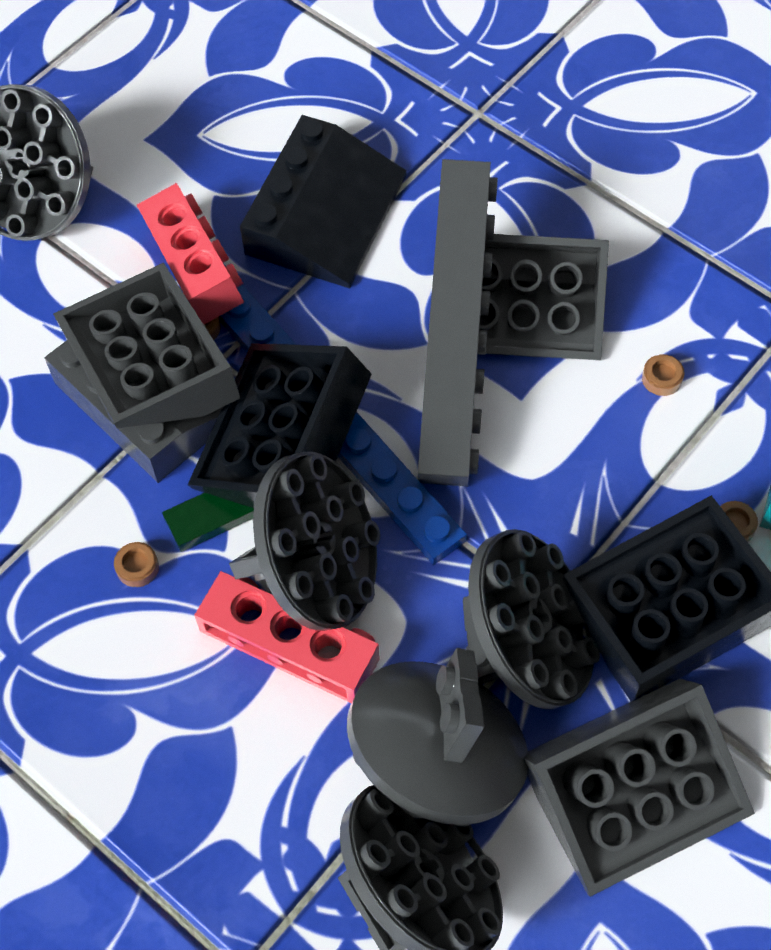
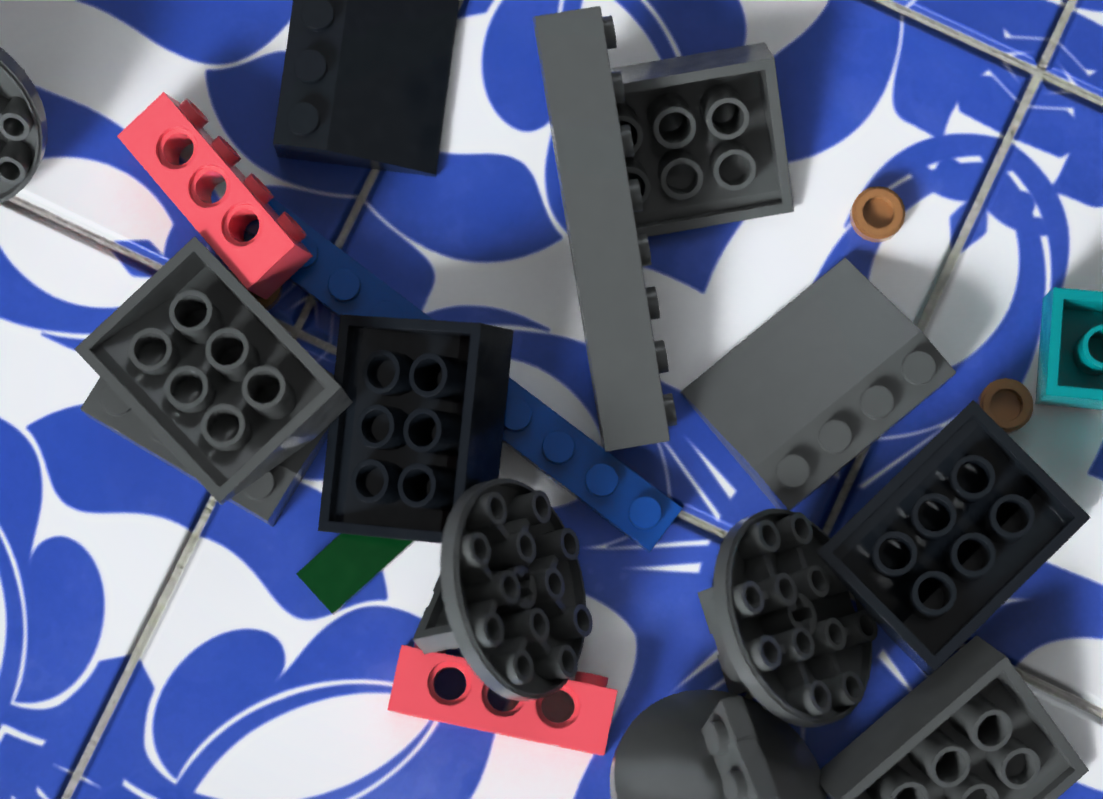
camera: 20 degrees left, 20 degrees up
medium nougat tile [114,542,159,587] -> none
none -> dark grey slope [680,258,957,511]

